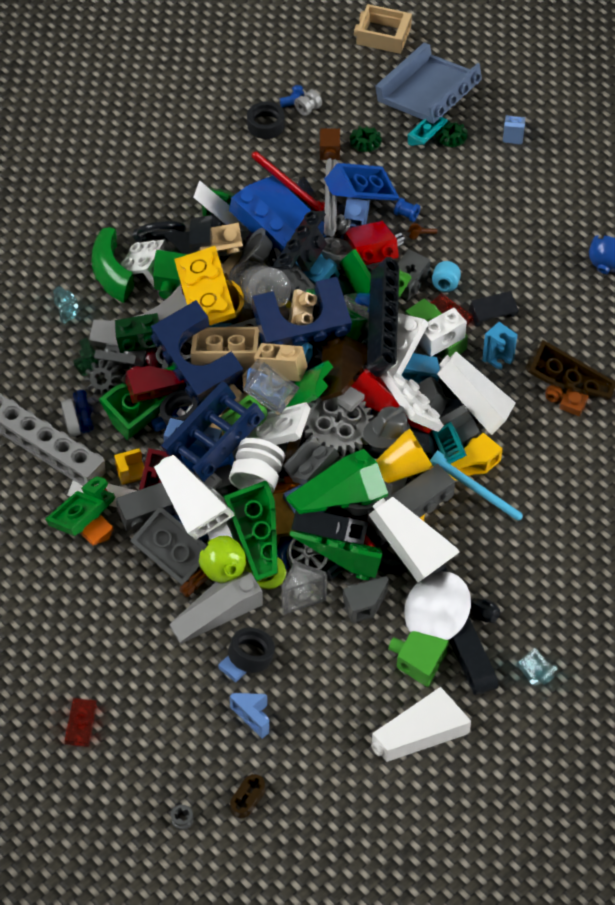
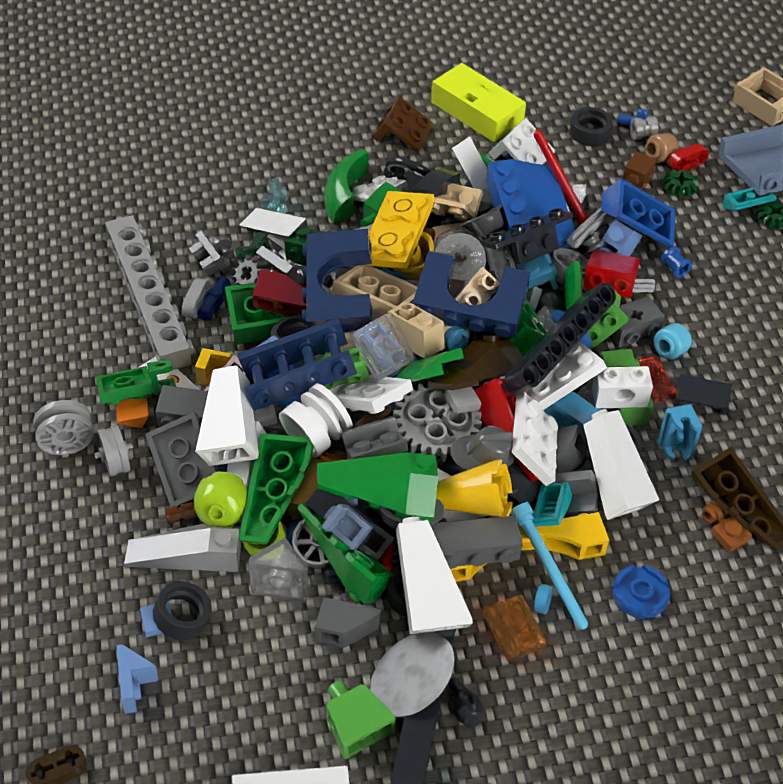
camera: 30 degrees right, 5 degrees down
reddish brown hand [407,223,438,240] -> none
none -> light grey wheel [33,400,94,455]
none -> light grey wheel [94,425,133,477]
none -> dark grey hips [189,231,232,276]
none -> white sticker [239,208,306,237]
none -> sand blue bracket [322,504,373,550]
none -> reddish brown bracket [371,96,433,151]
none -> neon yellow brick [431,63,526,143]
none -> clear orange plate [483,595,547,661]
none -> white bracket [489,118,555,165]
none -> dark azure tile [534,584,553,615]
none -> blue tile [612,565,670,619]
none -> medium nougat head [645,133,679,163]
none -> red beam [668,143,709,171]

